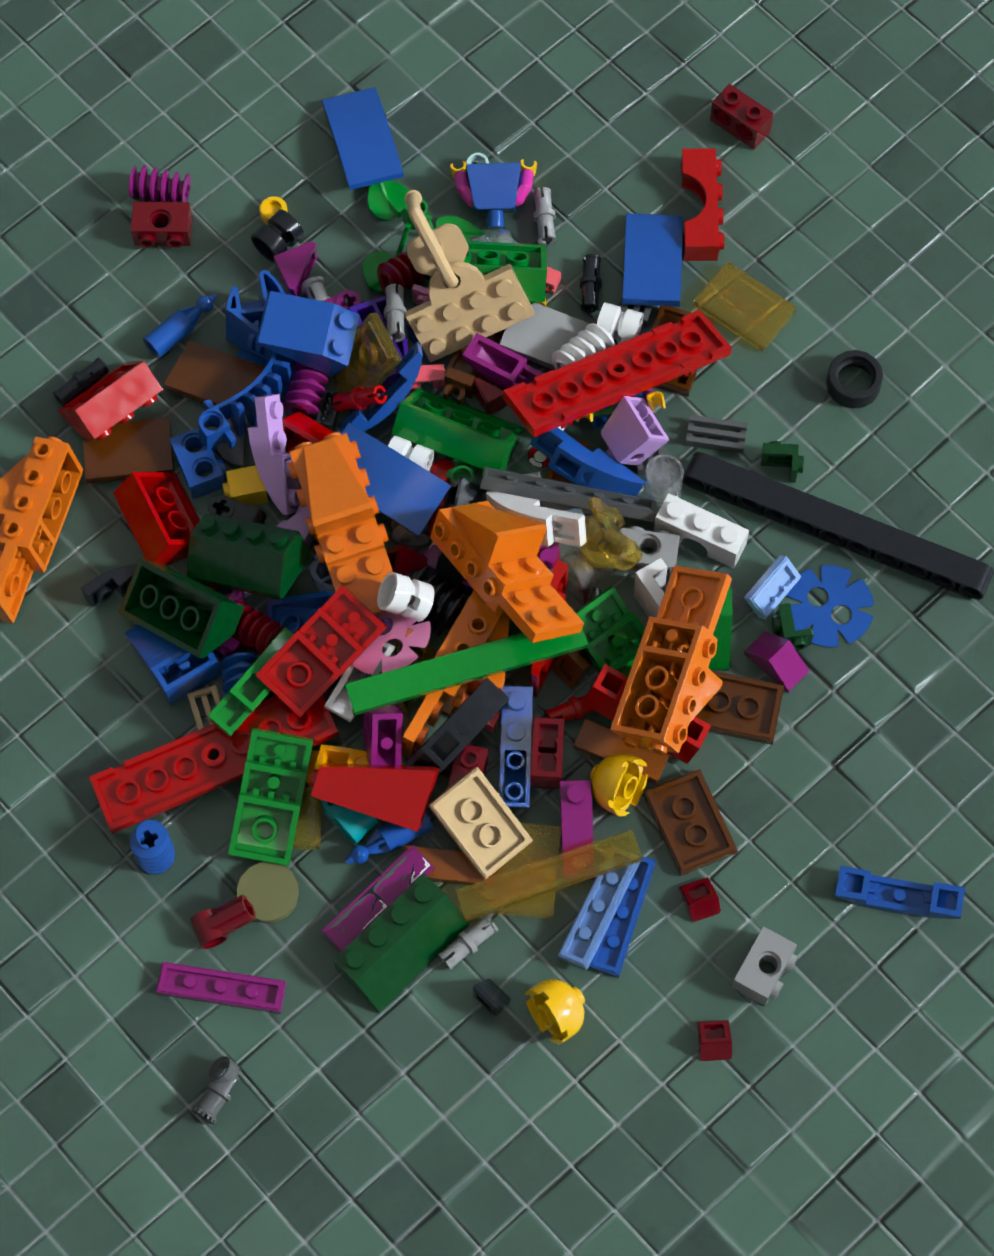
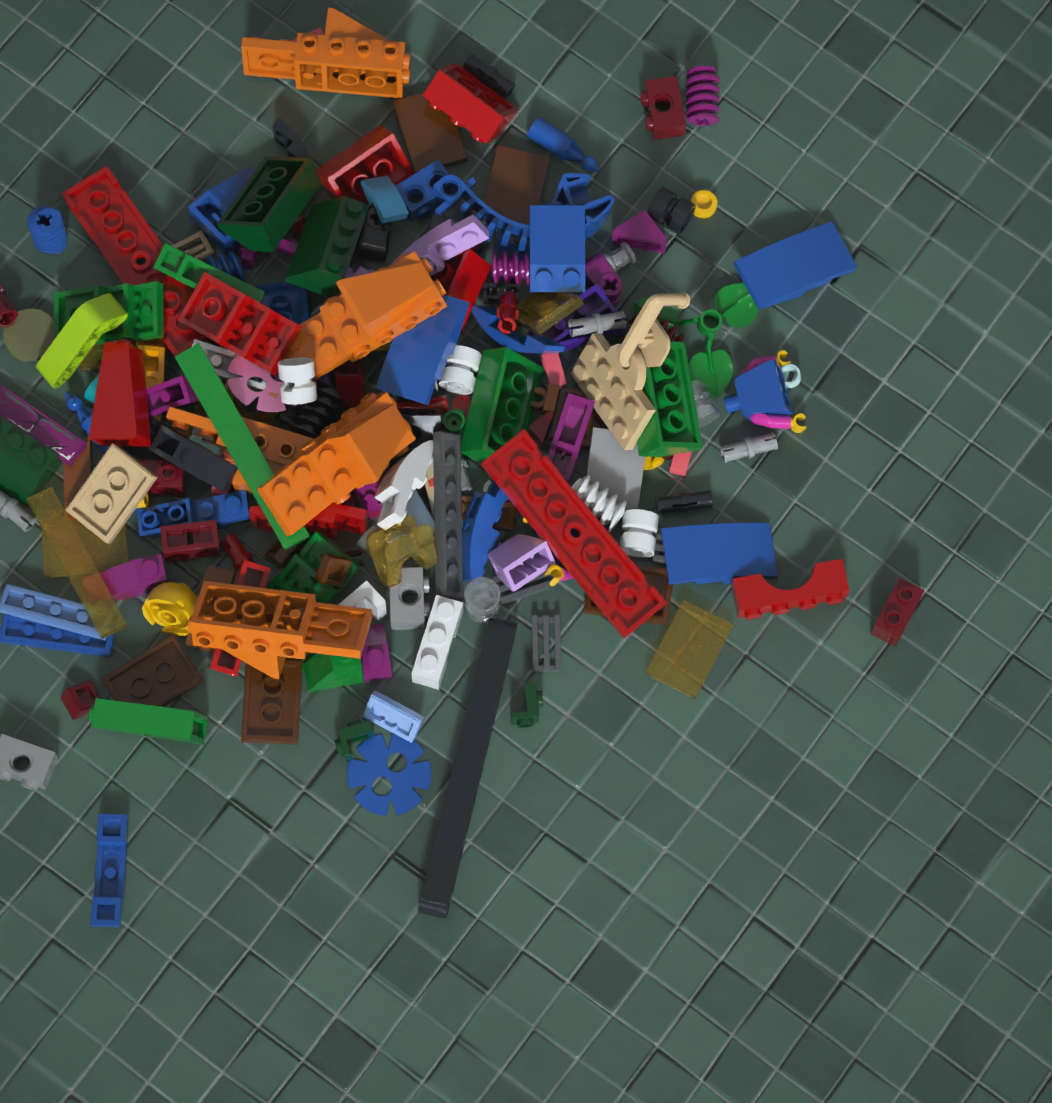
camera: 75 degrees right, 5 degrees up
yellow brick [222,465,269,506] -> none
dark red piece [231,600,285,655] -> none
magenta slope [744,632,809,693] -> none
black tyre [826,350,884,408] -> none
none -> lime beam [36,293,128,389]
none -> green slope [89,698,209,745]
none -> reddish brown tile [315,553,352,587]
none -> dark azure slope [361,176,409,223]

